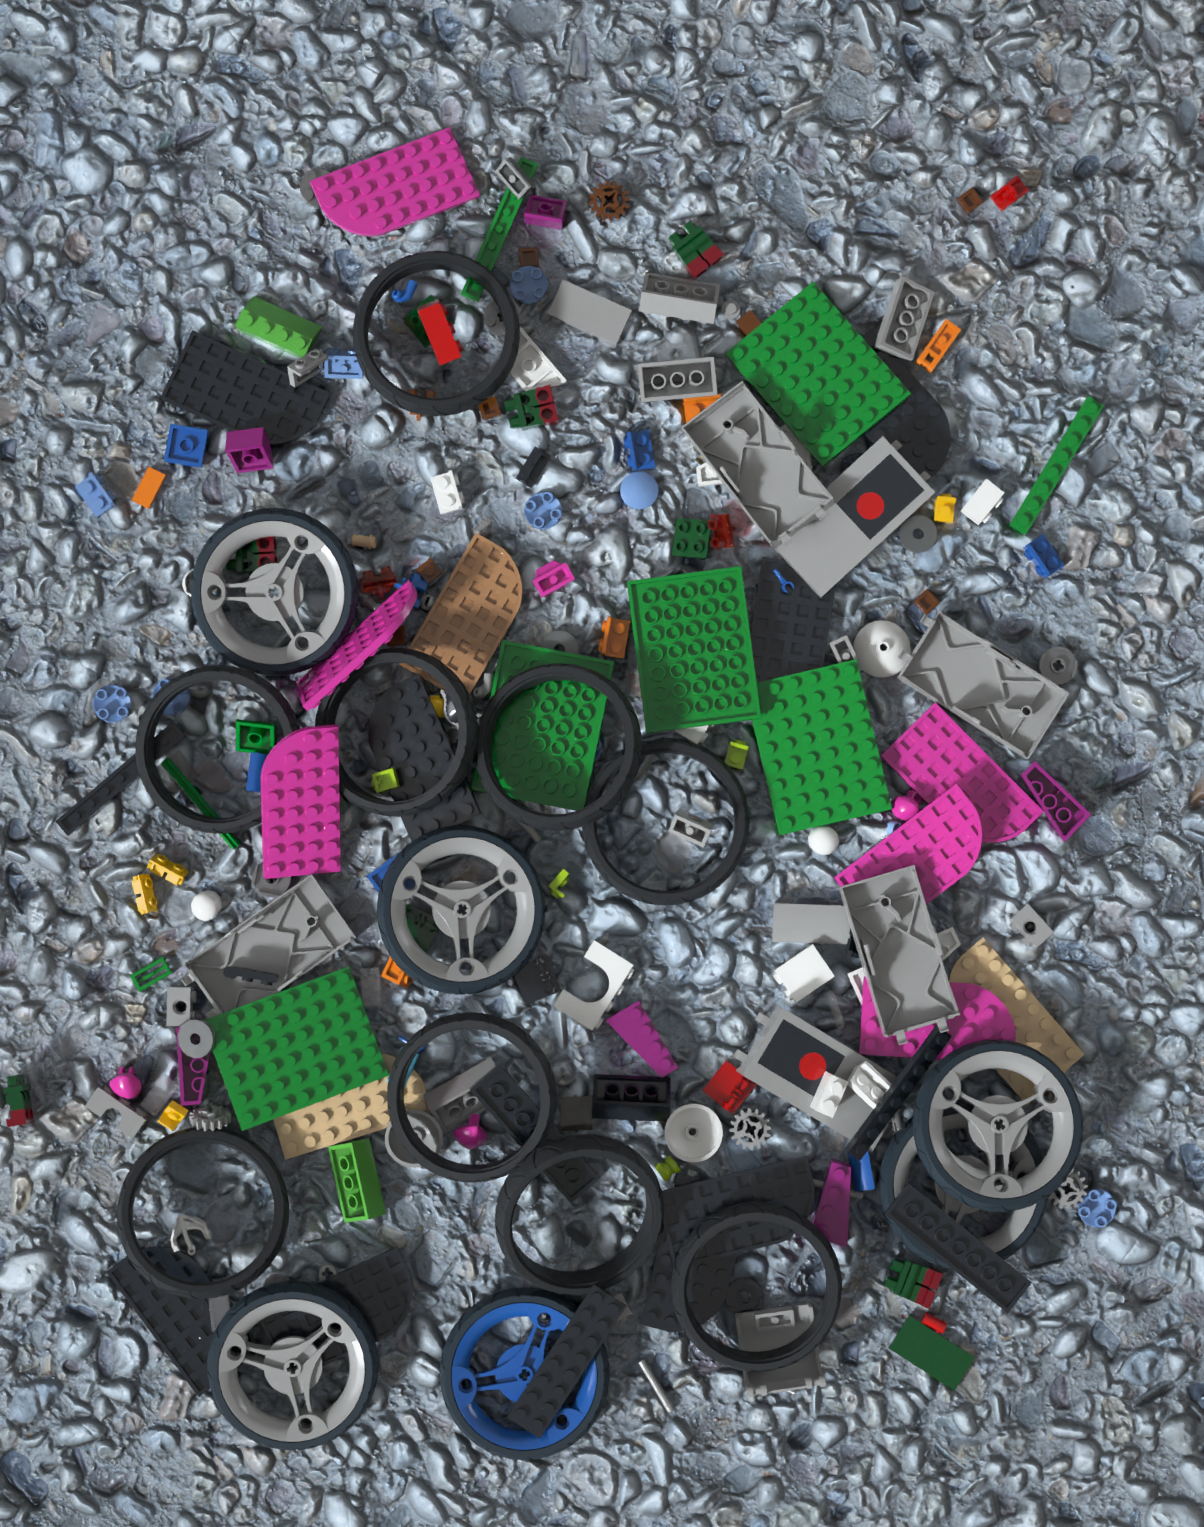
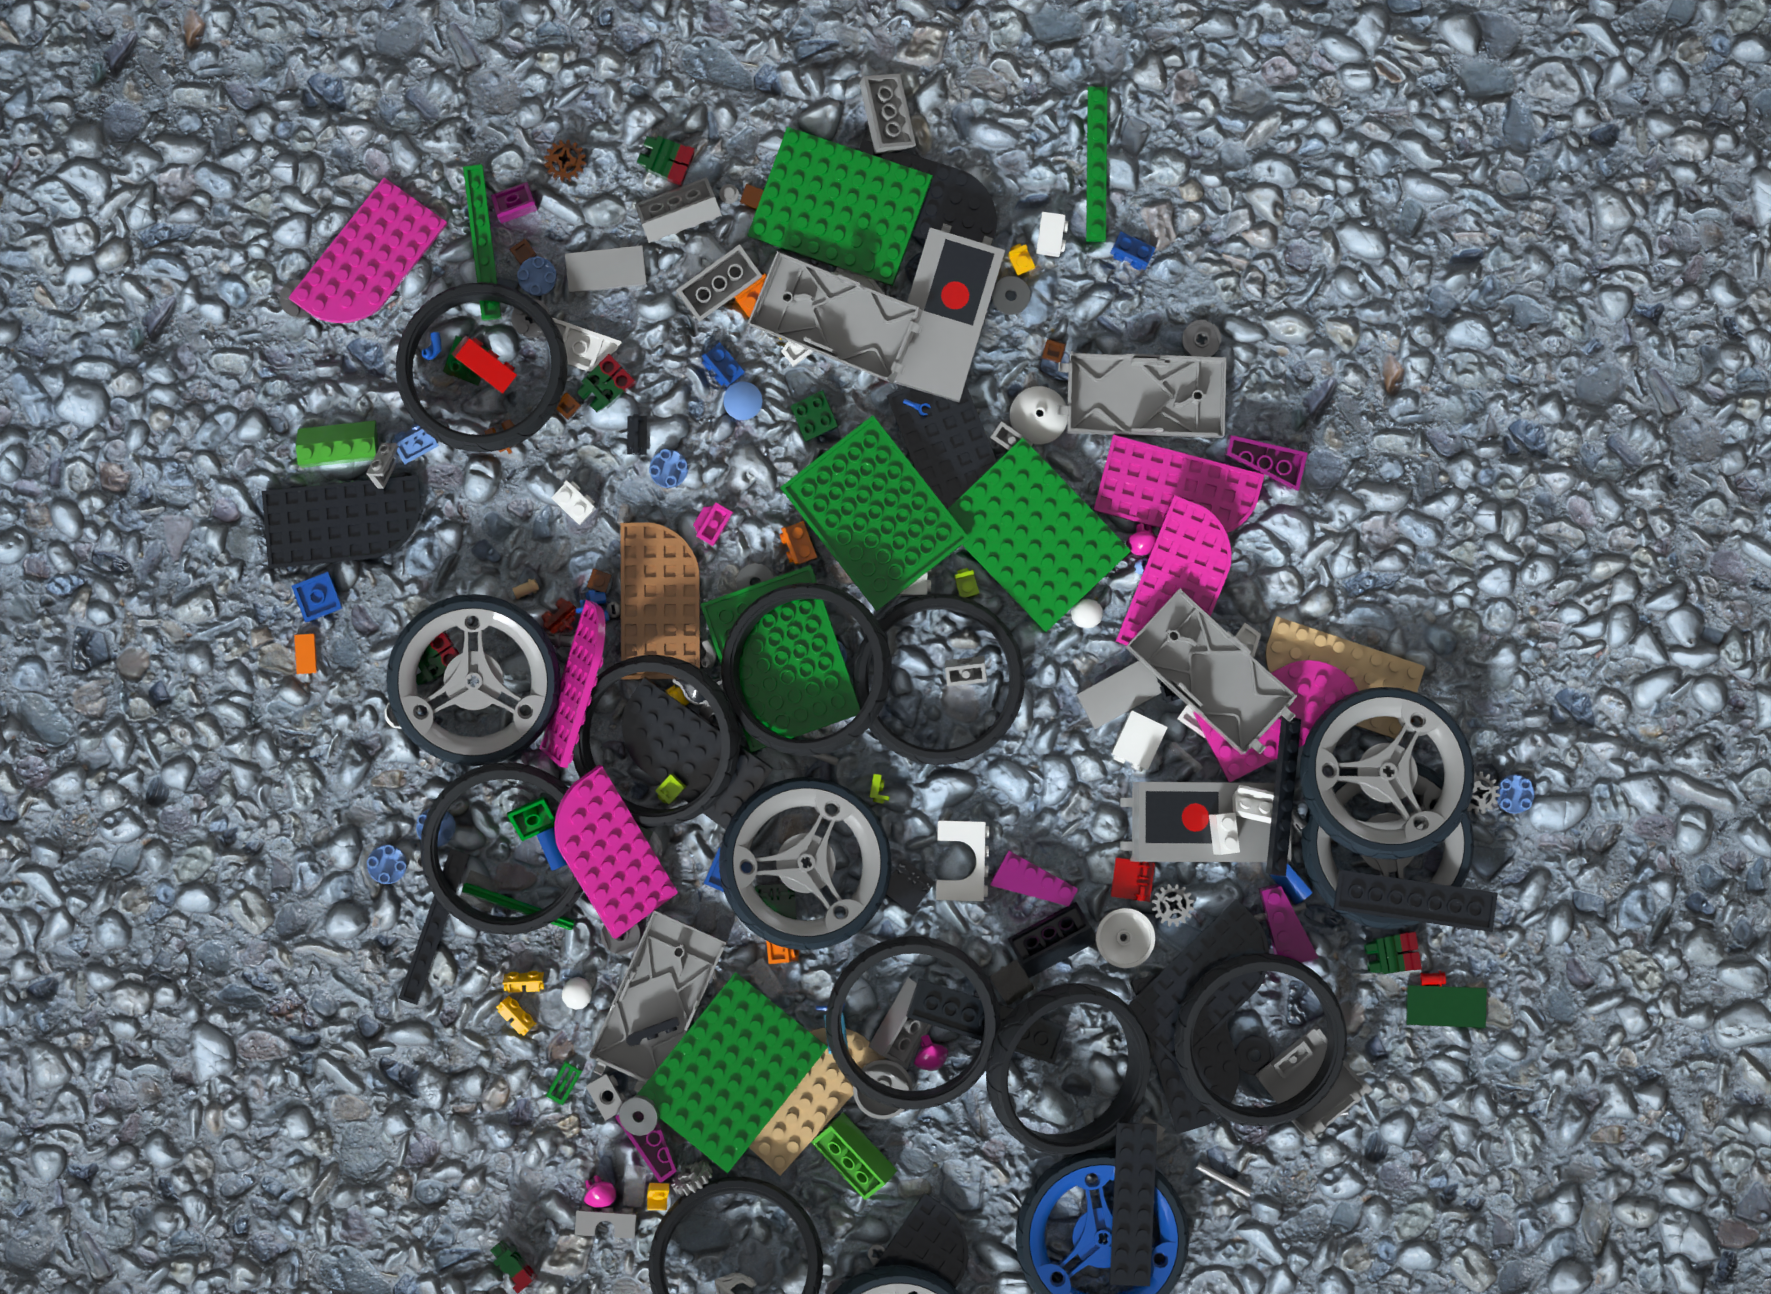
camera: 35 degrees left, 0 degrees up
medium blue bracket [75,472,116,518] -> none
magenta slope [225,427,274,473] -> none
reddish brown tile [387,625,407,647] -> none
dark grey slope [494,157,536,199] -> none
lime wheel [654,1155,681,1182] -> none
clear red hips [707,513,737,548] -> none
orange plate [915,319,962,374] -> none
light grey brick [1008,903,1054,948] -> none

